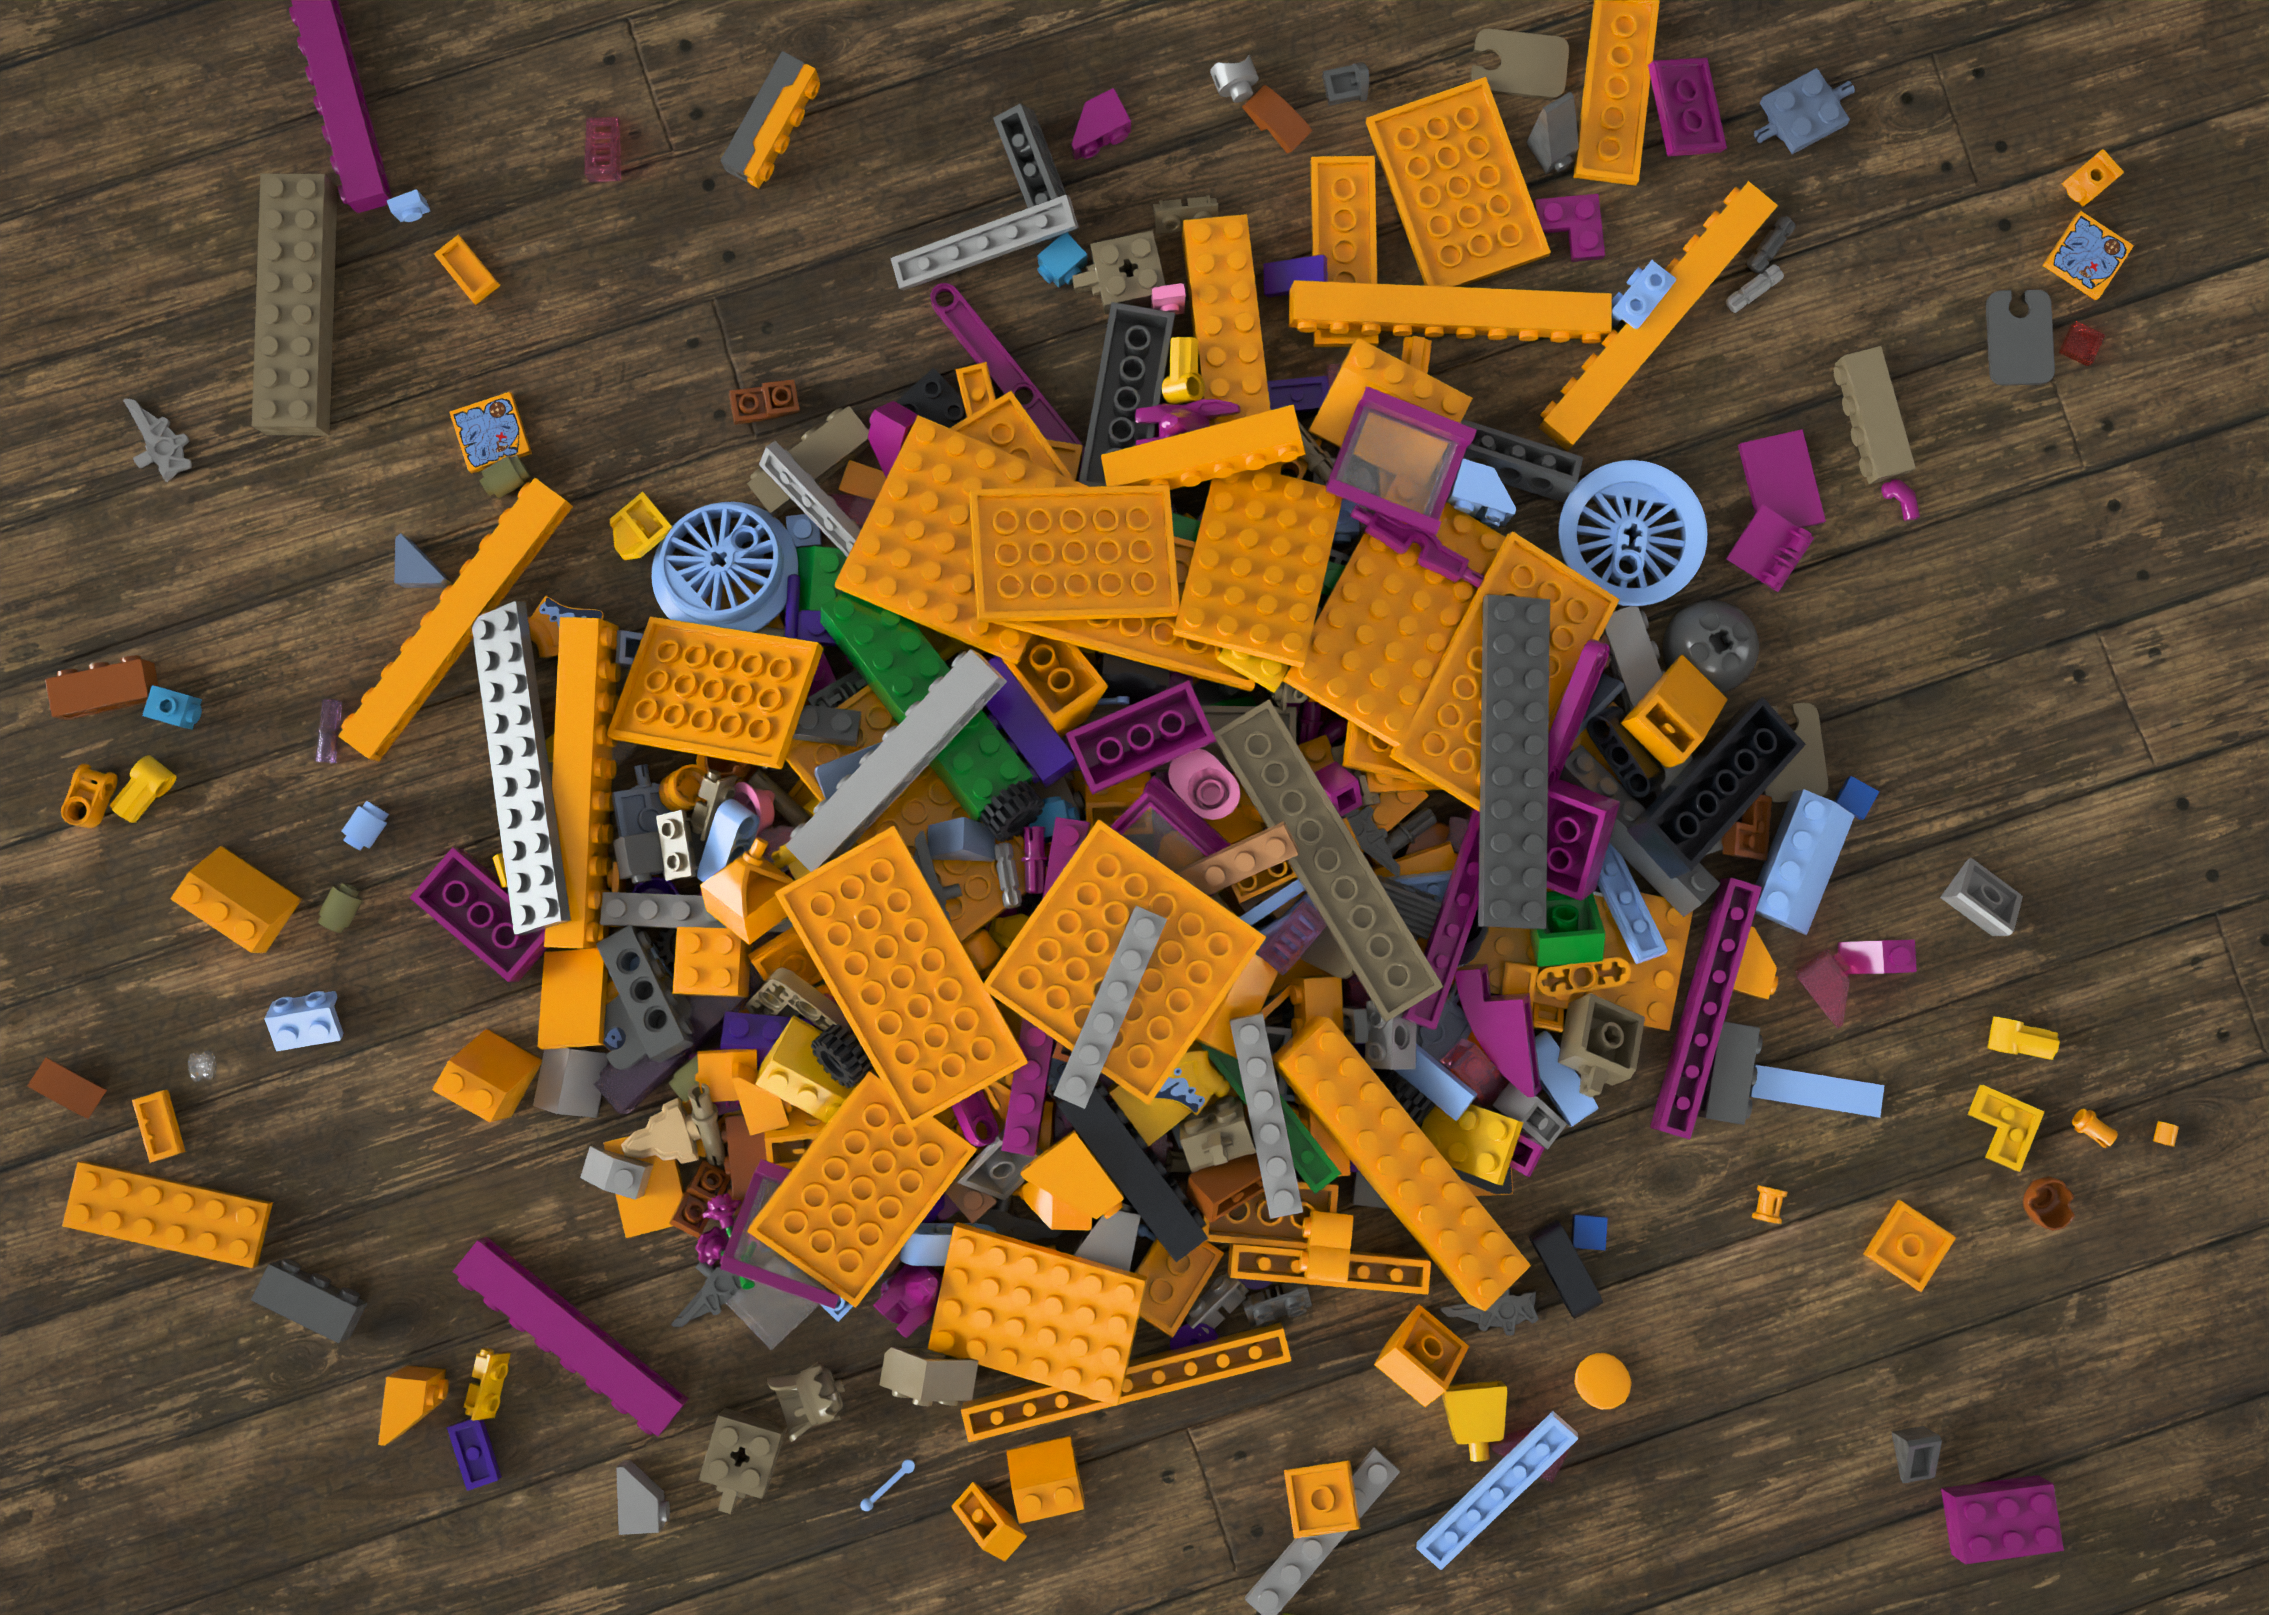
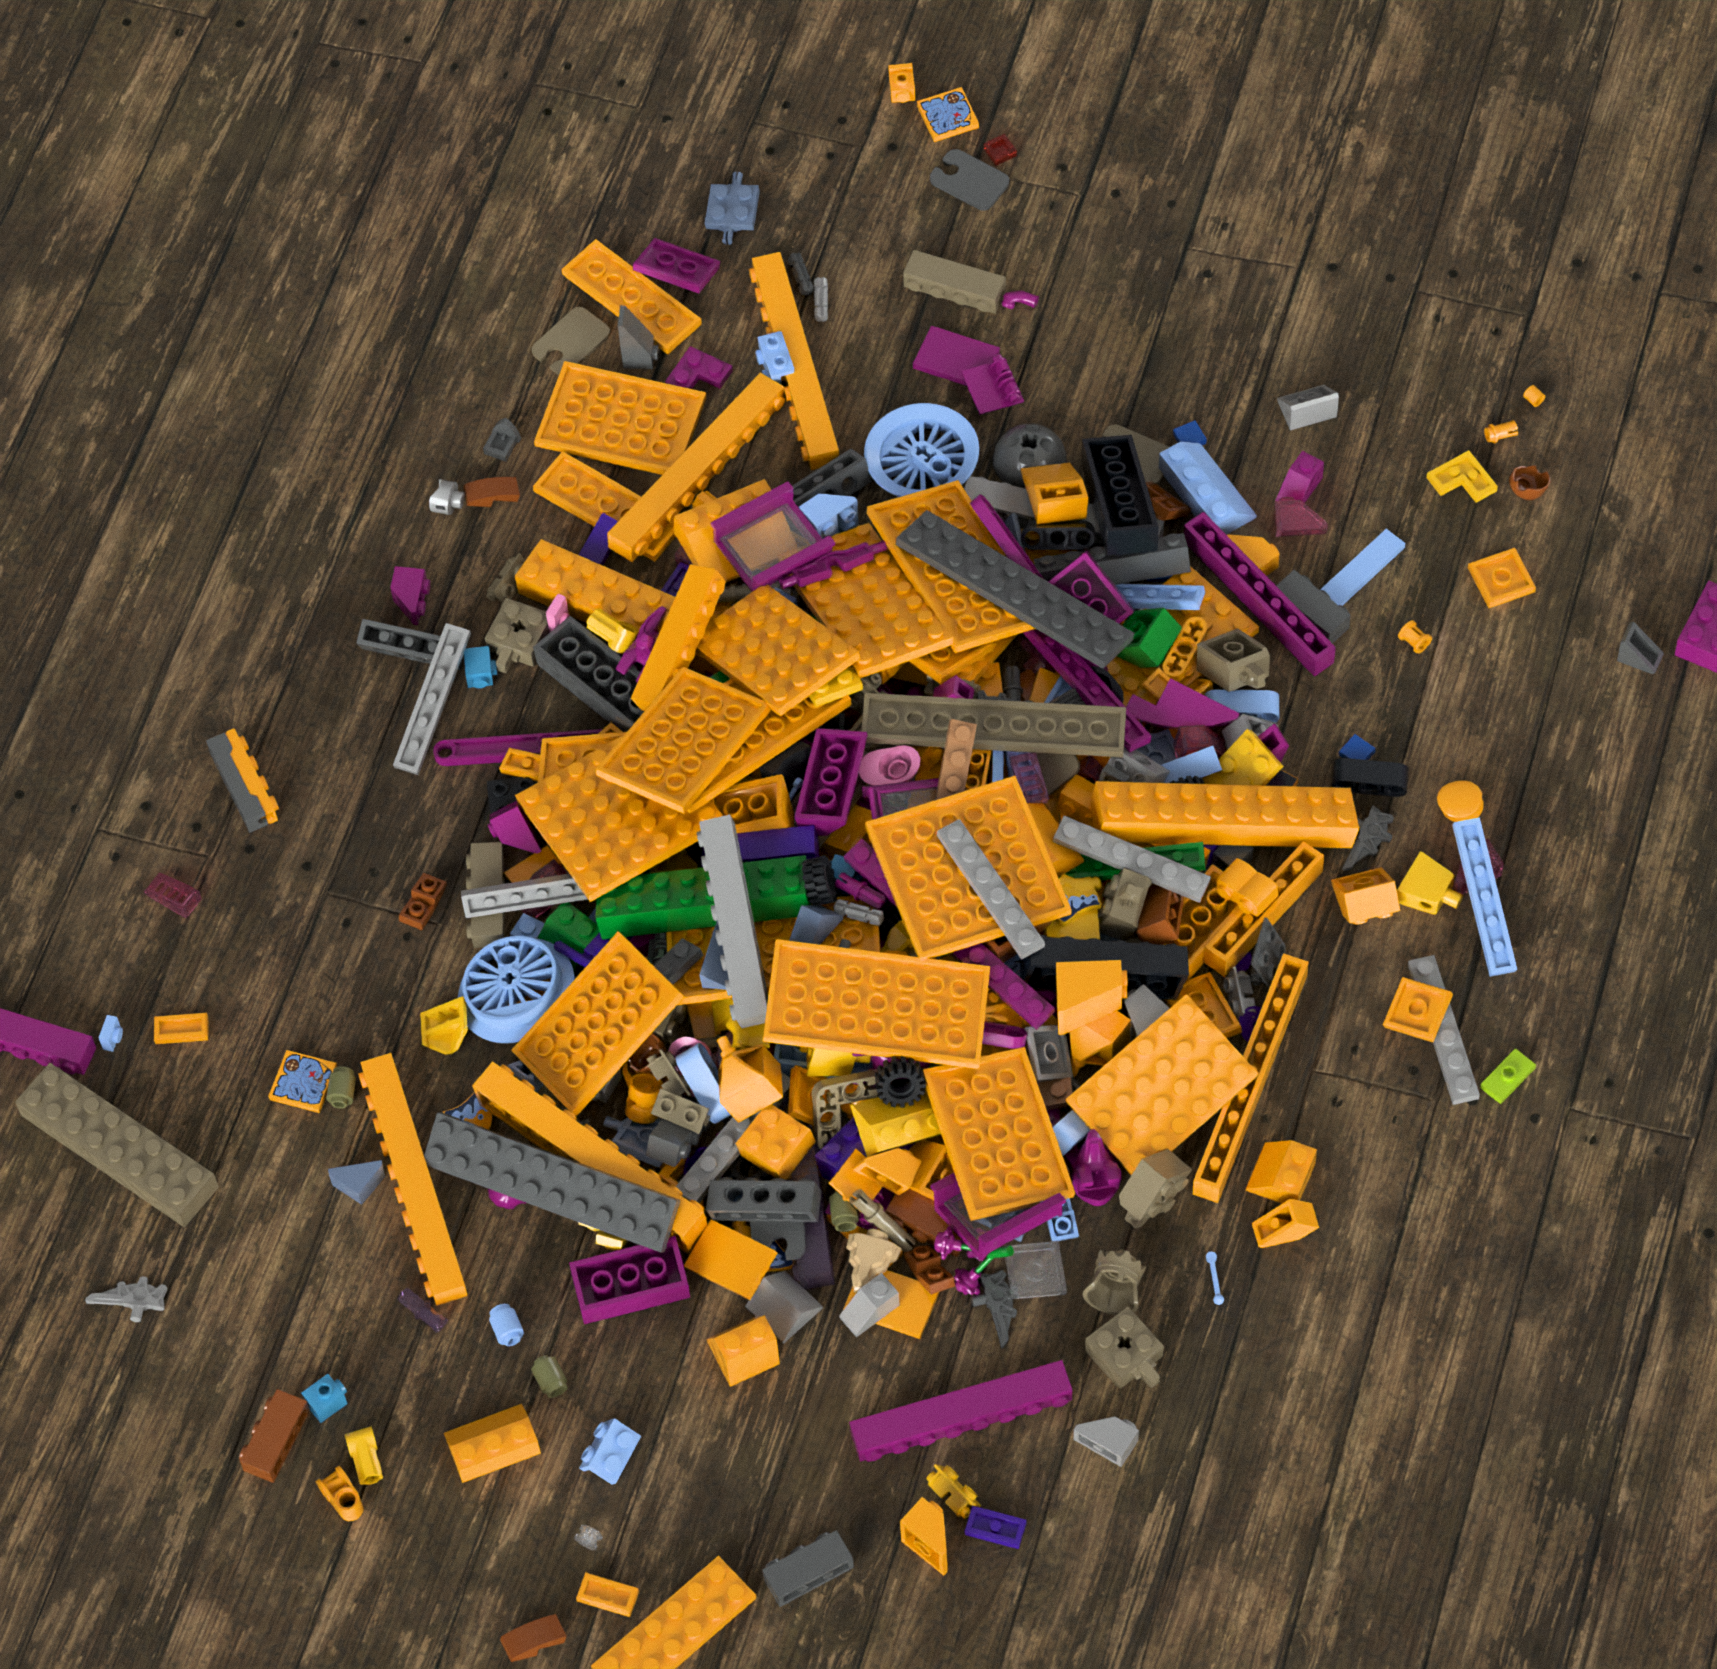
camera: 50 degrees left, 25 degrees down
yellow piece [1987,1017,2060,1060] -> none

